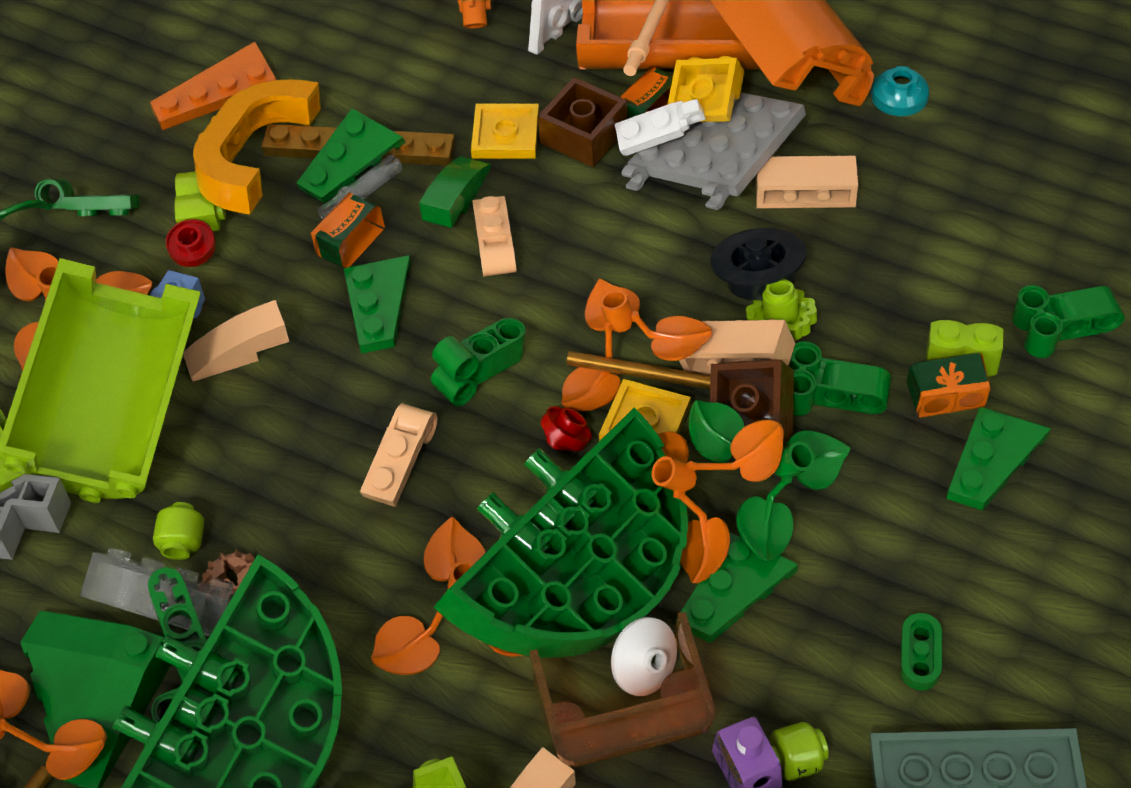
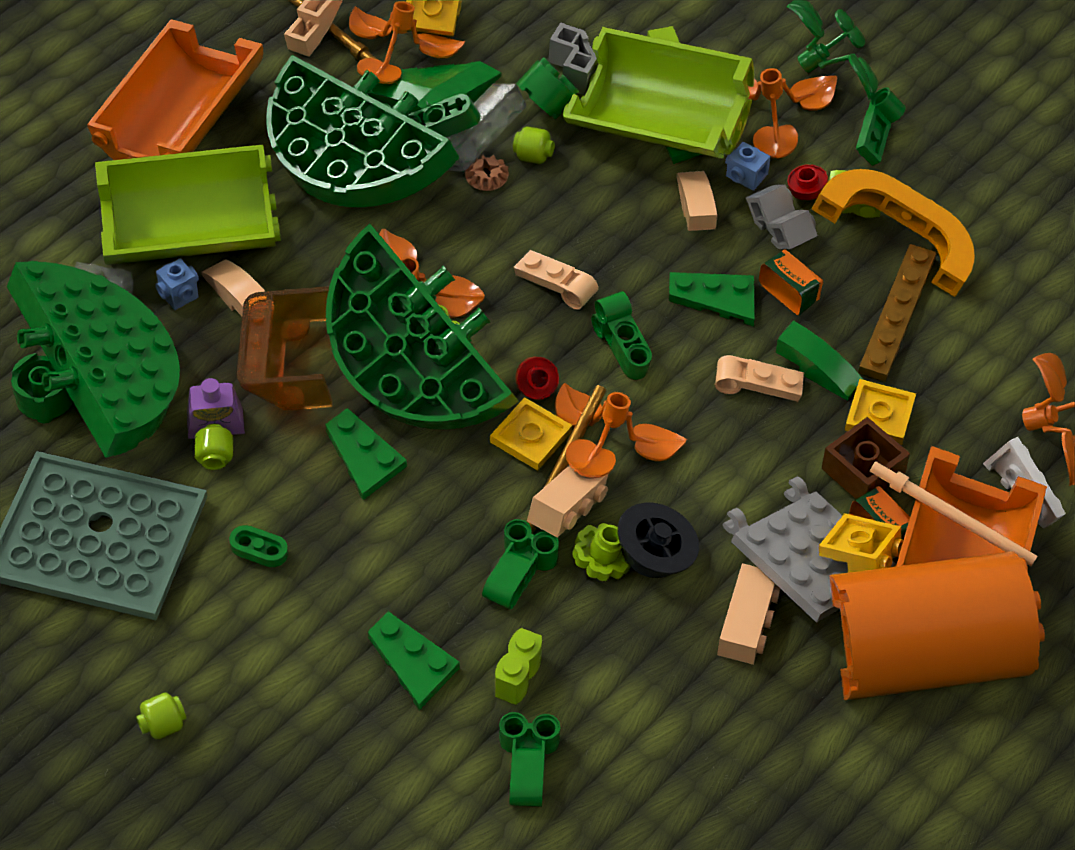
camera: 100 degrees right, 0 degrees up
orange wing [150,42,276,130] -> none
green wing [296,109,406,203] -> none
clear pin [318,155,403,220] -> none
white dish [611,617,677,696] -> none
white hinge [615,99,705,156] -> none
orange plant [652,420,784,584] -> none
green plant [689,400,851,562] -> none
reddish brown brick [710,360,794,442] -> none
teal piece [871,66,929,116] -> none
piece [906,353,990,418] -> none
none -> green brick [516,57,579,120]
none -> light grey brick [746,185,818,249]

